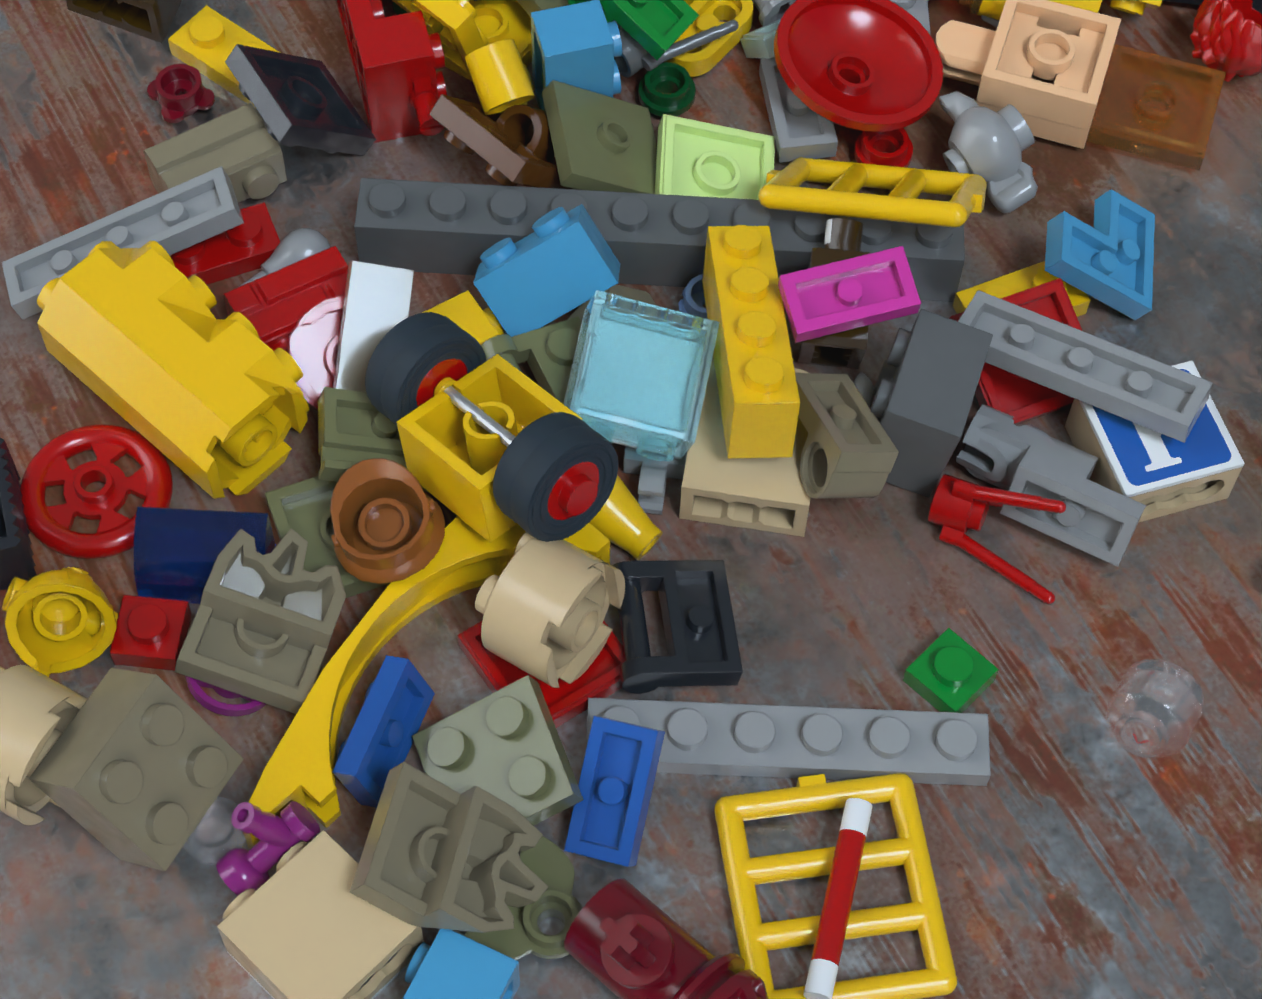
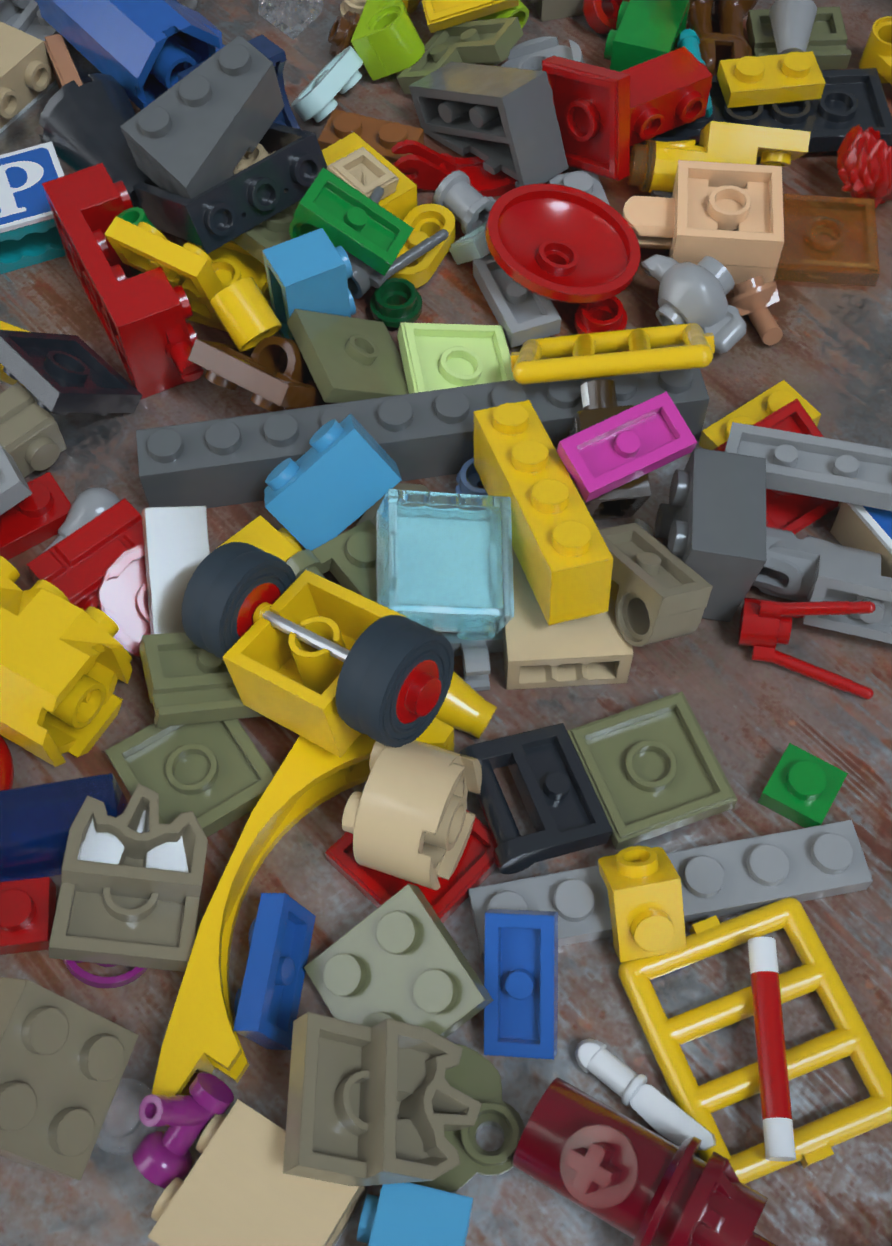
camera: 10 degrees left, 0 degrees up
dark orange piece [330,458,445,584] -> none
dark azure plate [1045,189,1155,320] -> none
none -> olive plate [567,691,738,851]
none -> white piece [575,1039,716,1151]
none -> yellow bracket [598,846,687,963]
none -> nougat plate [727,275,783,345]

